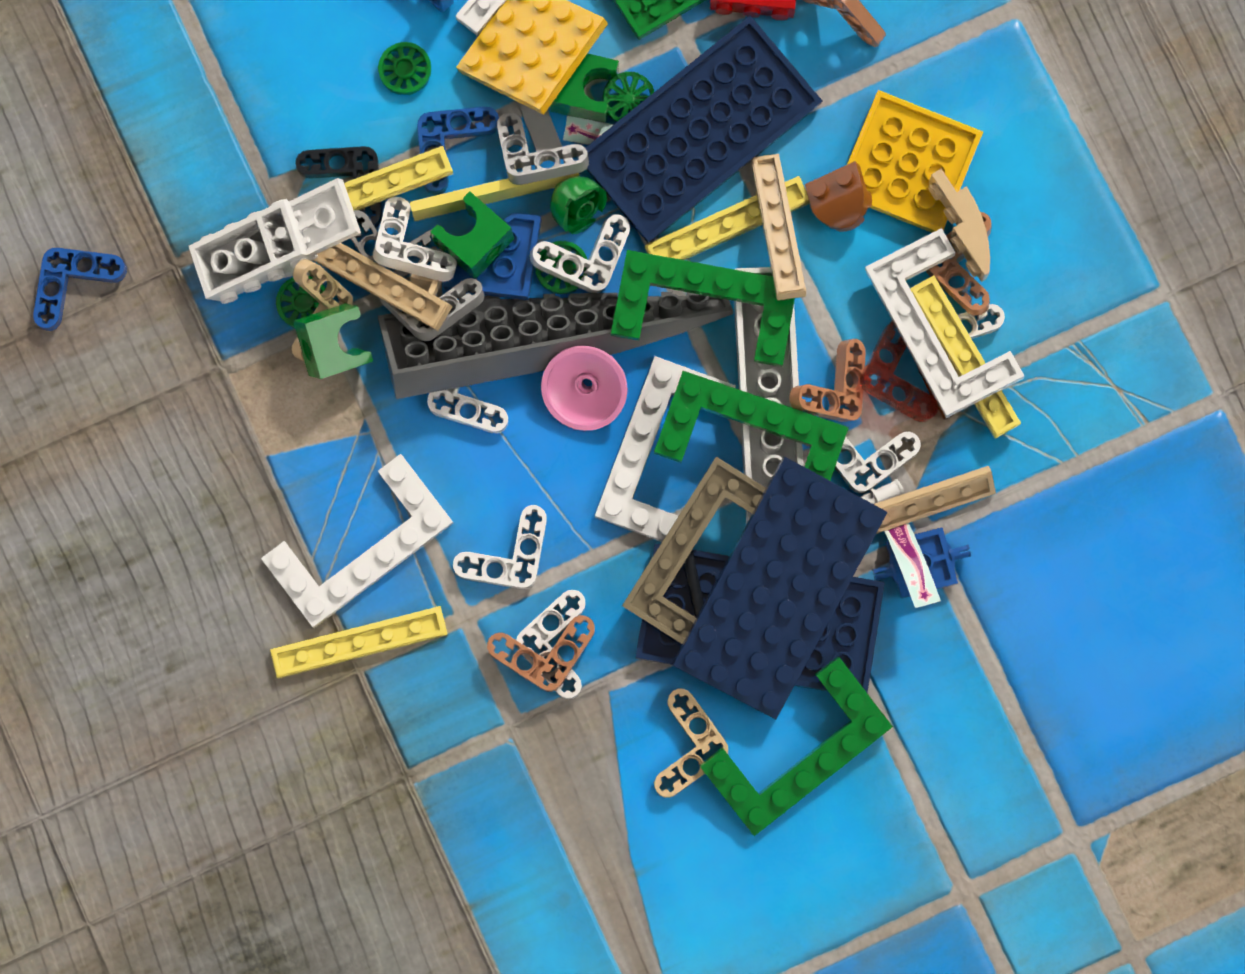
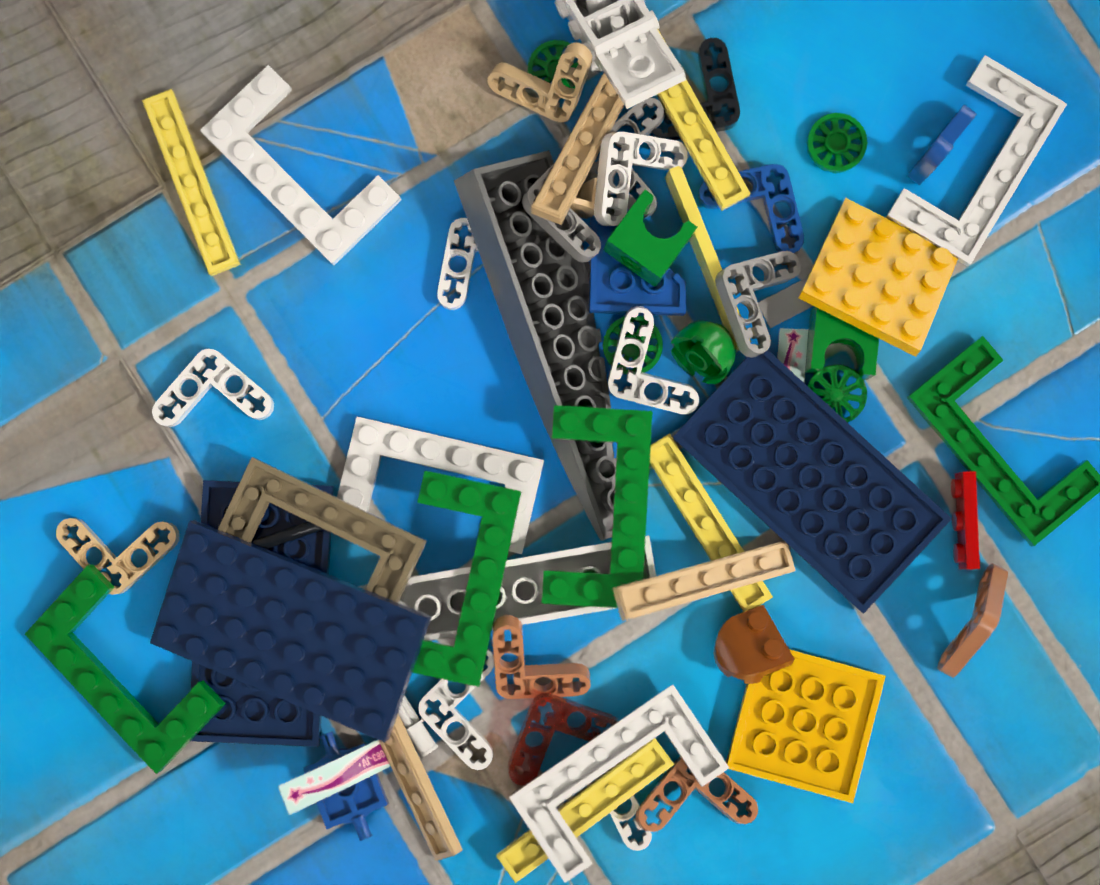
camera: 85 degrees right, 5 degrees up
piece [293,303,373,379] -> none
white beam [453,505,547,589] -> none
nougat beam [487,615,595,692] -> none
bright pink dish [541,346,628,431] -> none
tan slope [928,169,990,282] -> none

